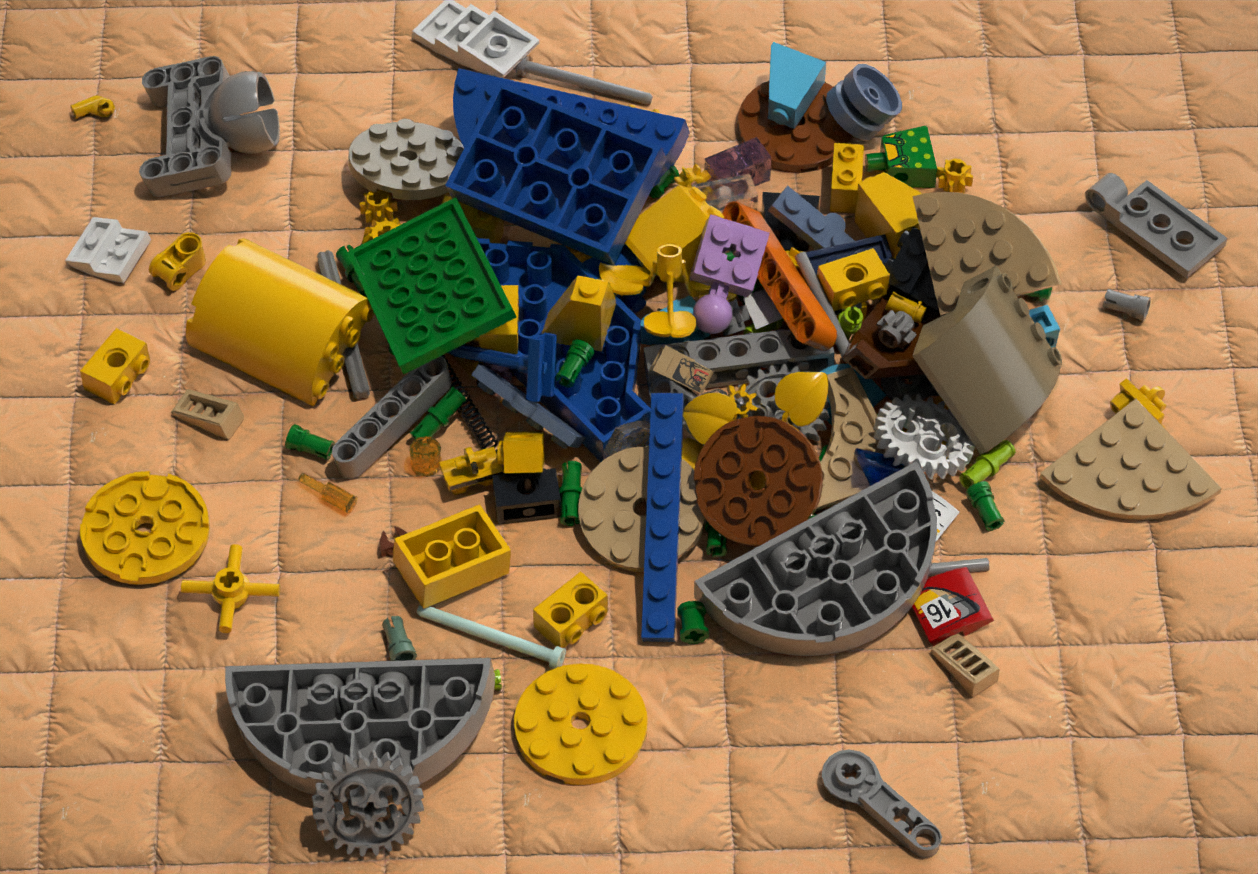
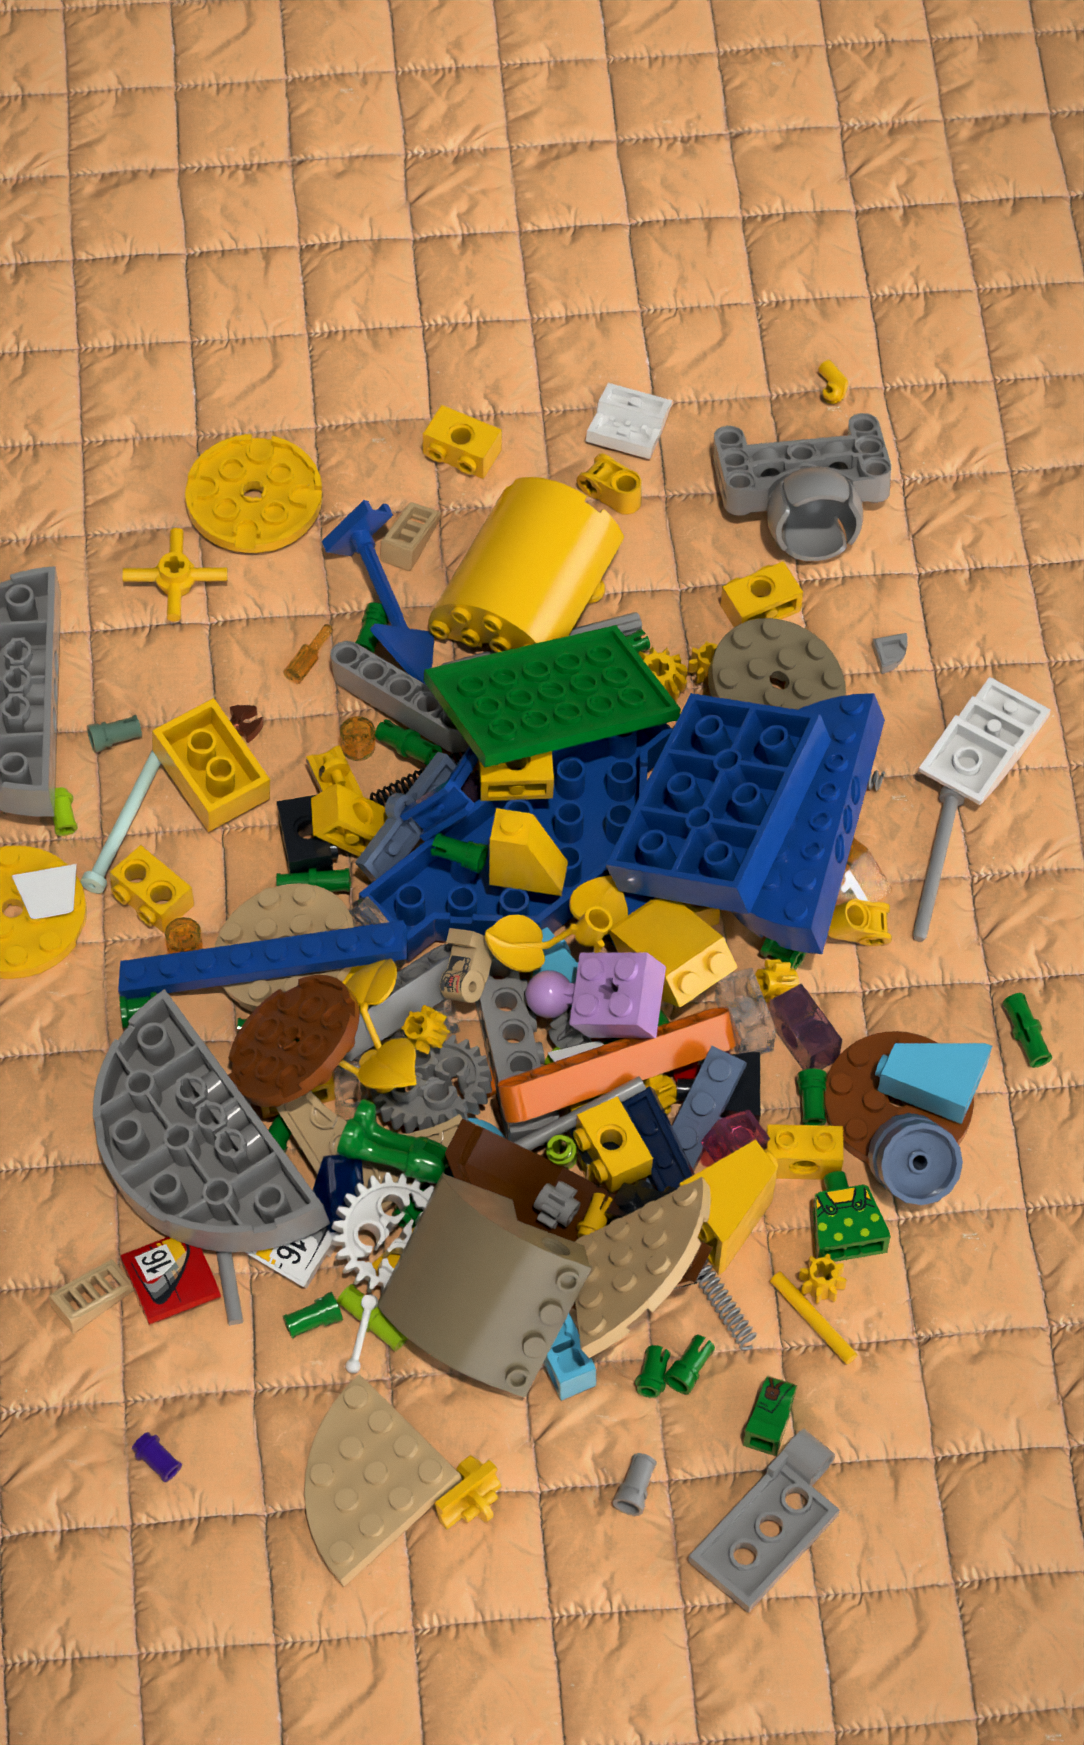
camera: 85 degrees right, 5 degrees up
none -> white sticker [12,864,77,919]
none -> dark purple pin [132,1432,182,1482]
none -> clear yellow wheel [165,917,203,954]
none -> blue piece [322,500,434,684]
none -> green piece [337,1099,450,1184]
none -> white hinge [346,1294,378,1374]
none -> clear pink bracket [701,1109,770,1163]
none -> yellow brick [720,561,803,627]
none -> green leg [743,1376,797,1457]
none -> yellow bar [770,1271,858,1365]
none -> green pin [797,1069,827,1126]
none -> light grey tile [872,633,908,674]
none -> green pin [1003,993,1052,1068]

